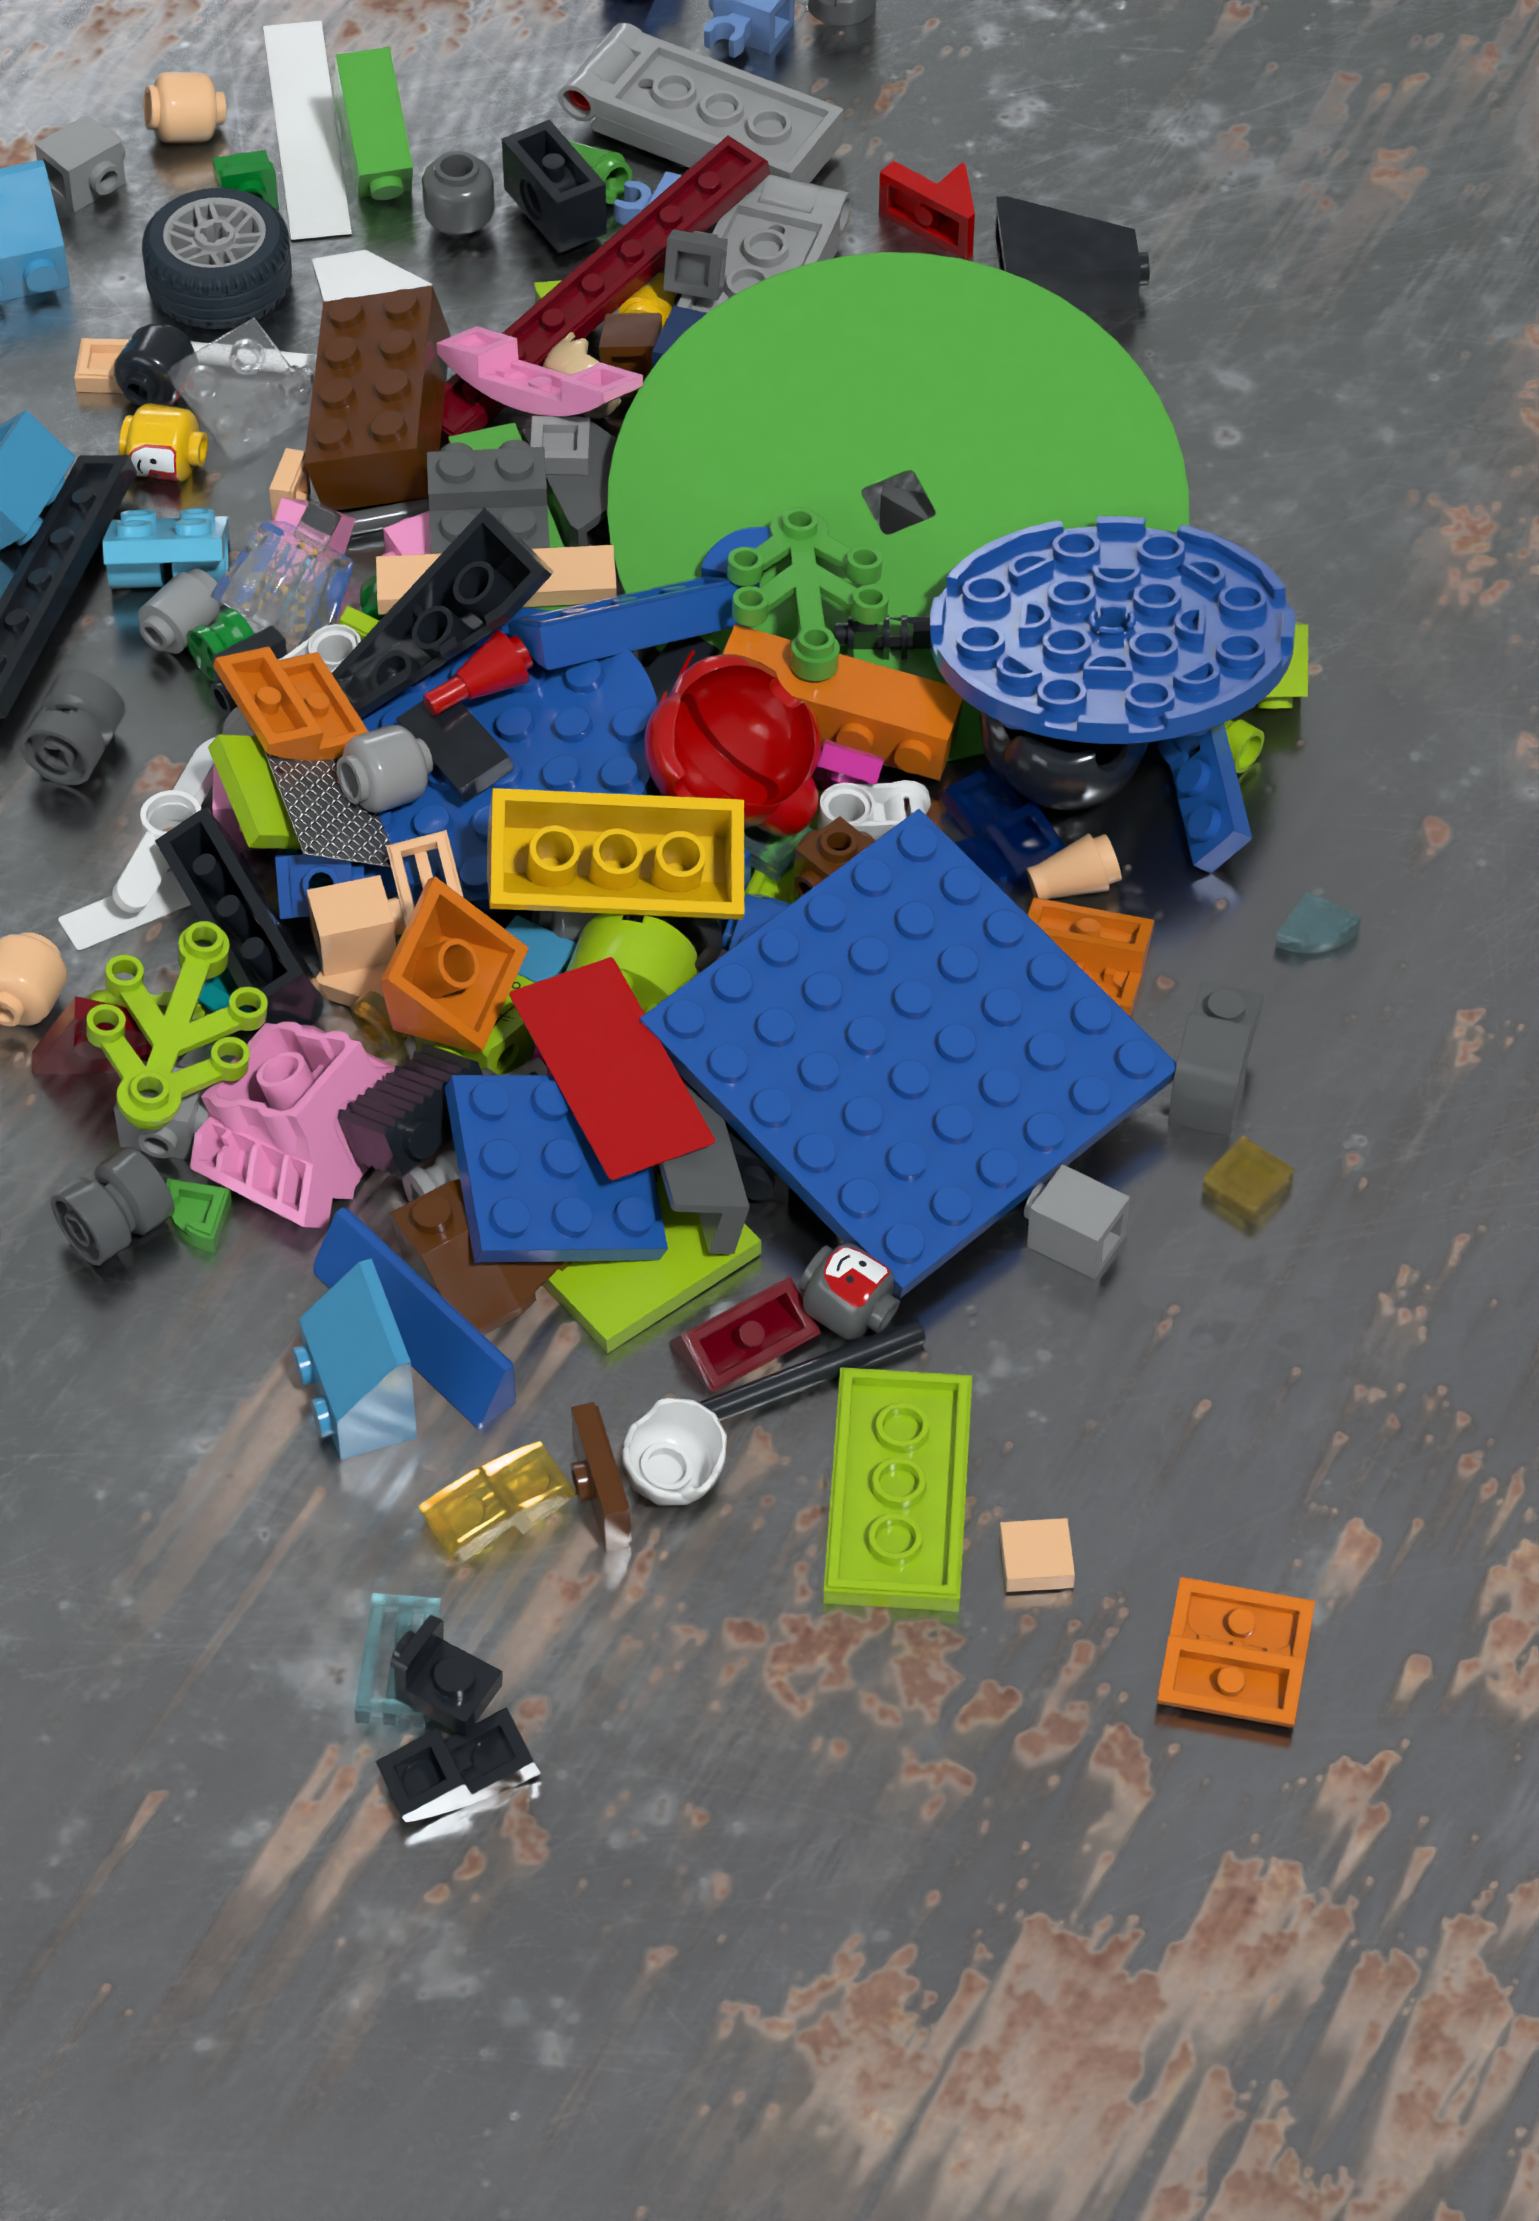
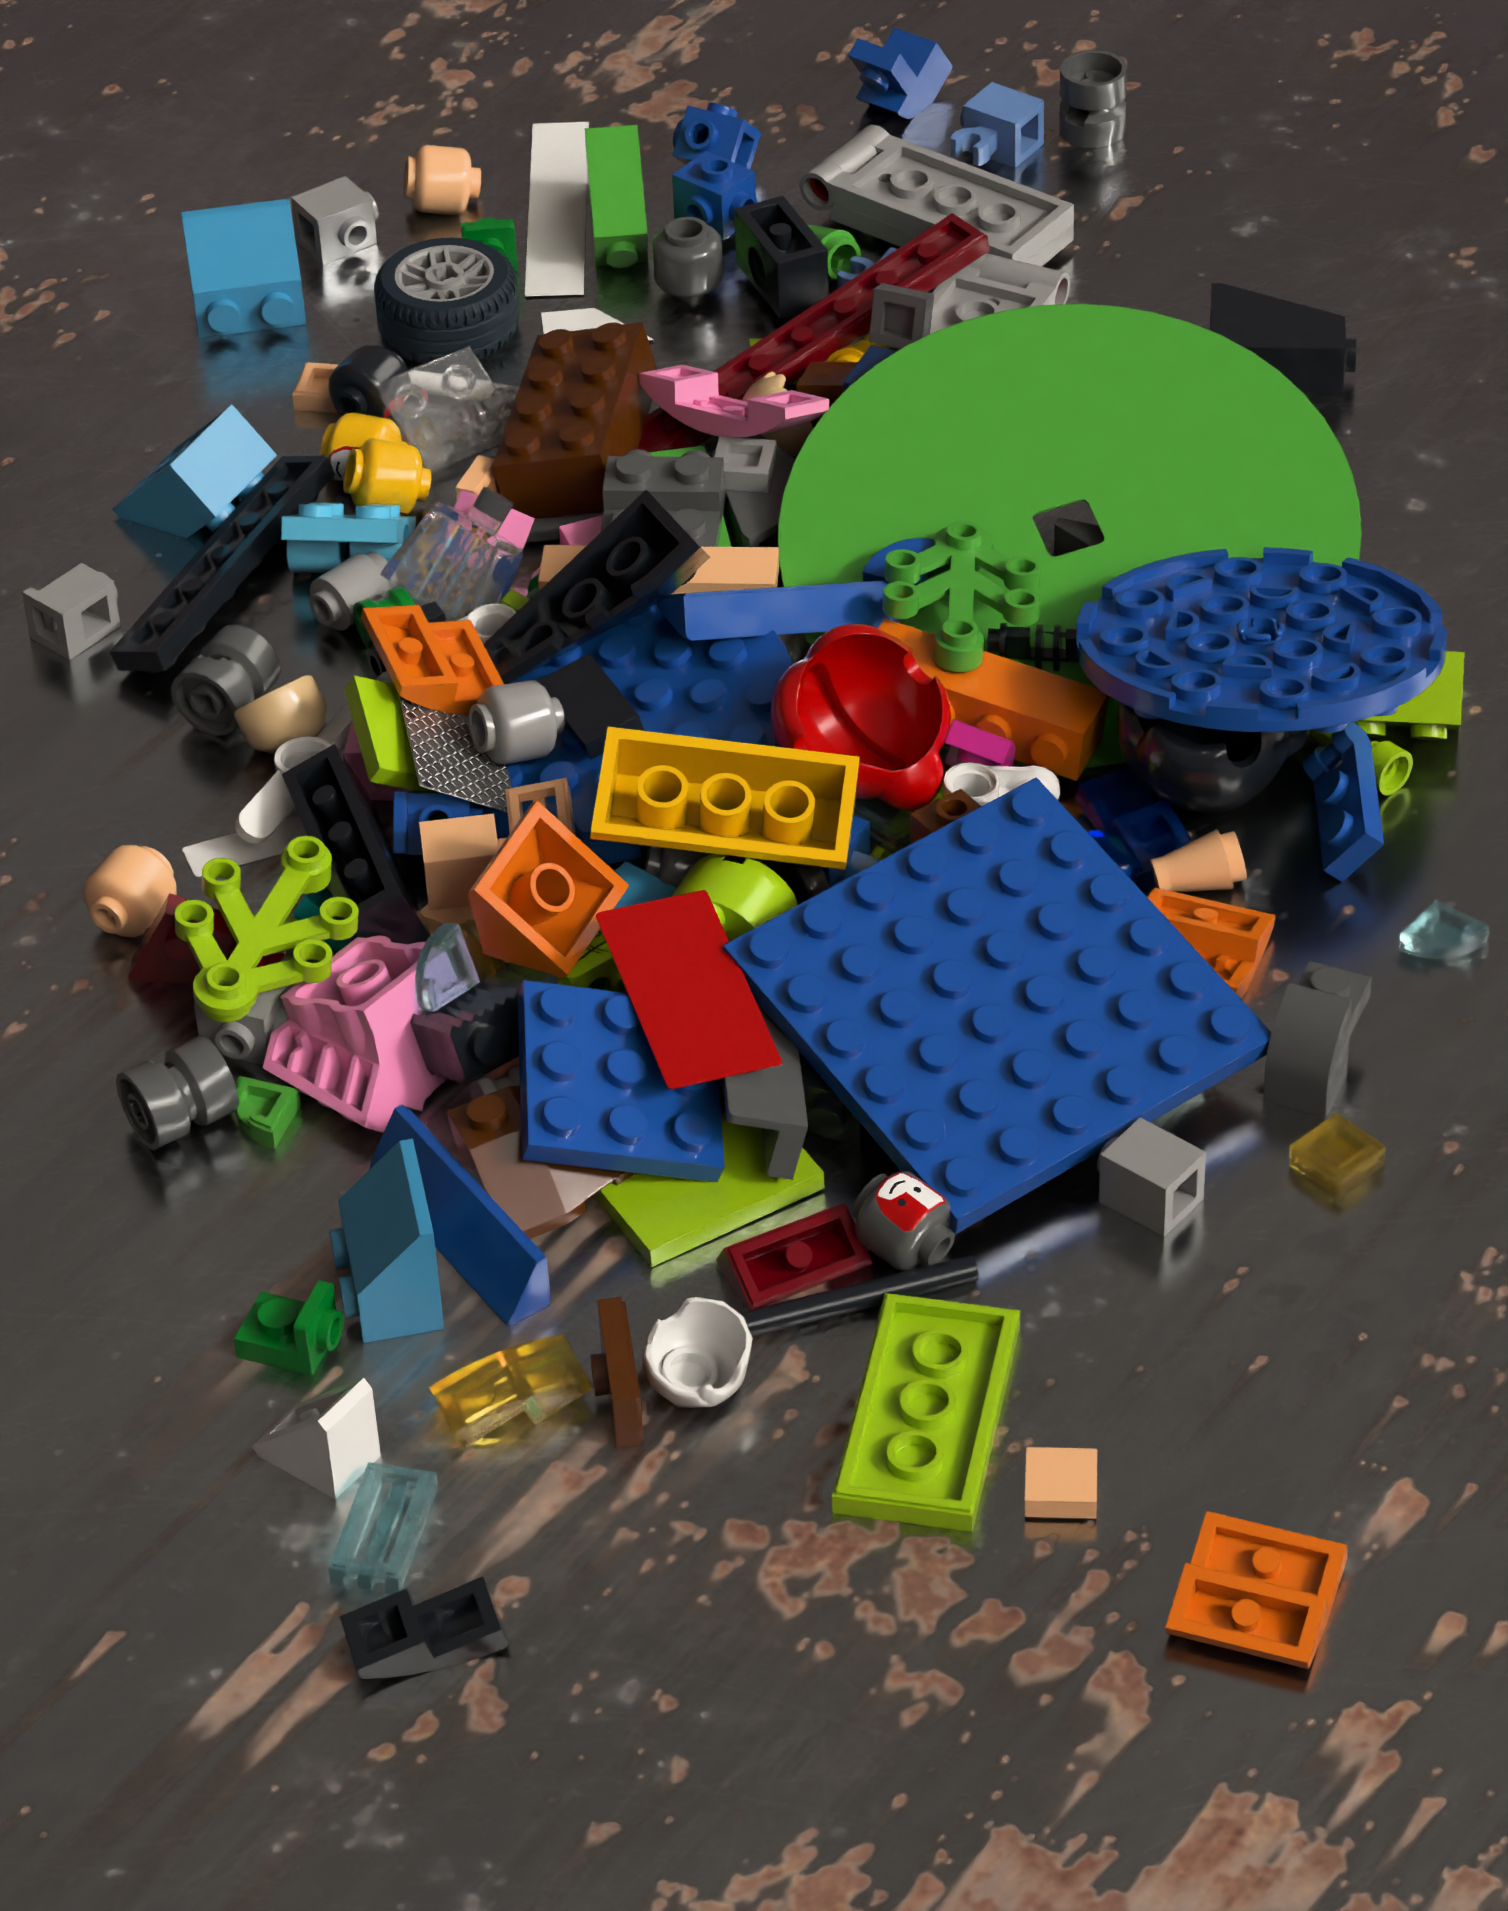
camera: 10 degrees right, 10 degrees down
black bracket [390,1614,503,1737] -> none
red cone [423,630,533,716] -> none
red slope [879,160,975,260] -> none
none -> tan hair [234,675,327,755]
none -> green bracket [234,1280,343,1376]
none -> white slope [251,1378,381,1500]
none -> yellow head [343,438,431,516]
none -> clear light blue tile [415,923,480,1012]
none -> blue brick [672,103,762,169]
none -> blue brick [672,151,757,240]

